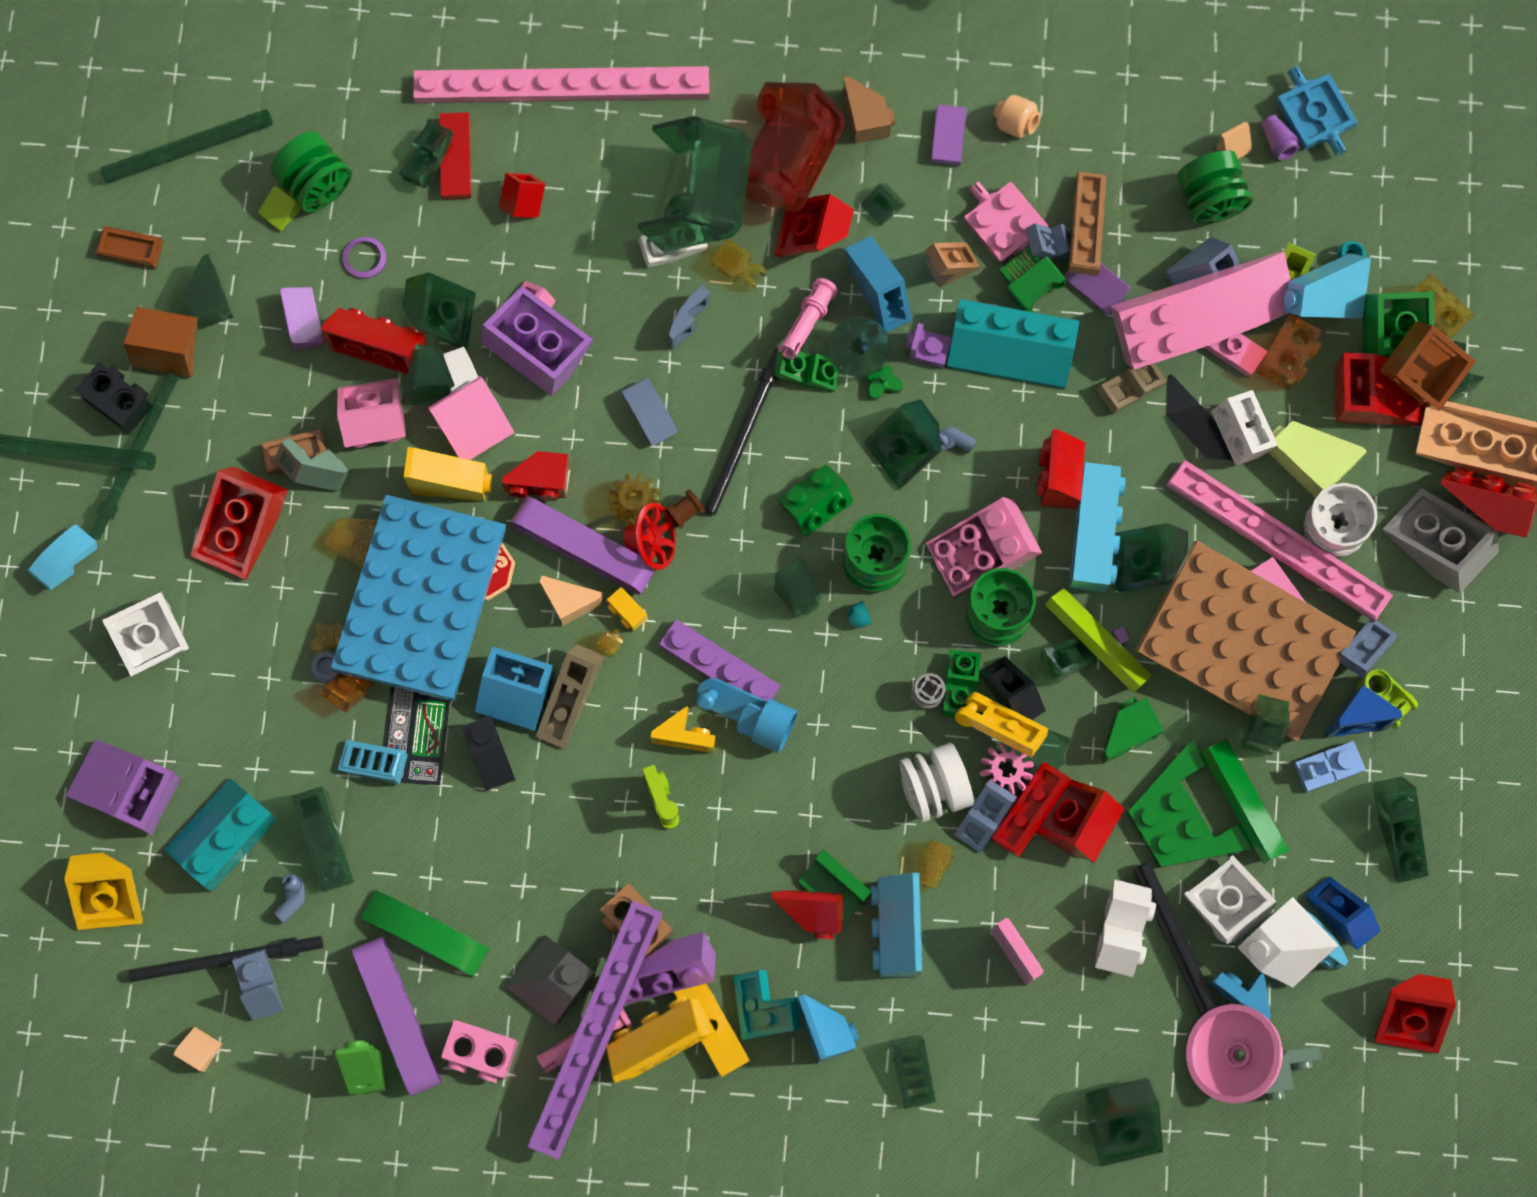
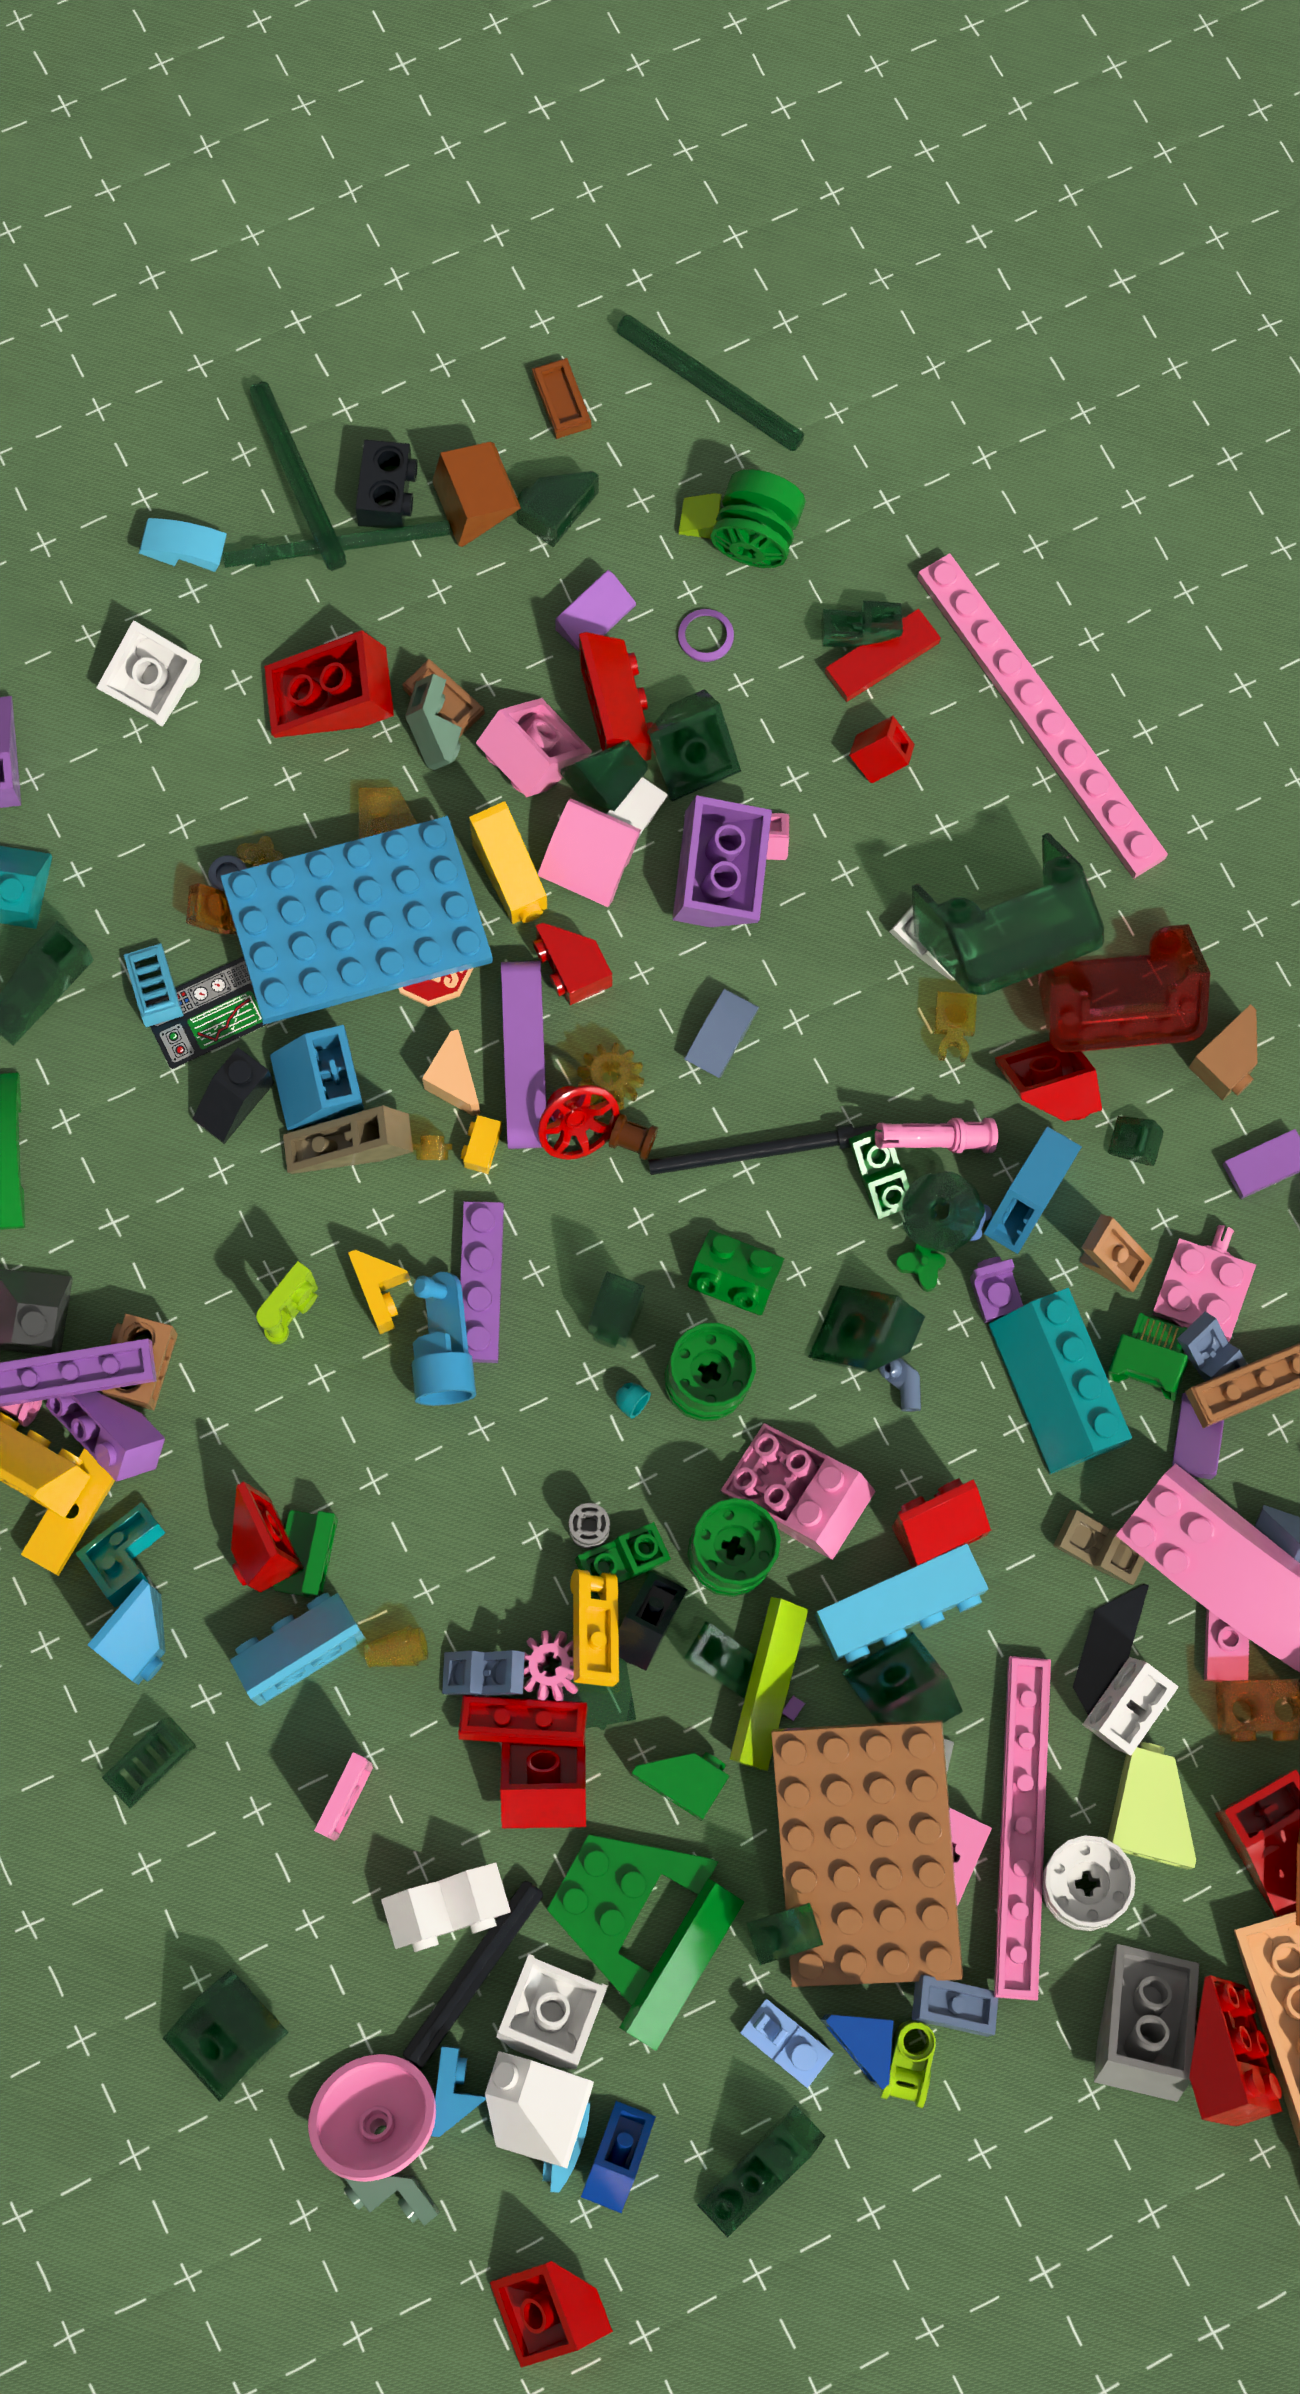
camera: 60 degrees right, 0 degrees up
sand blue slope [669,285,711,349] -> none
white wheel [899,742,974,823] -> none

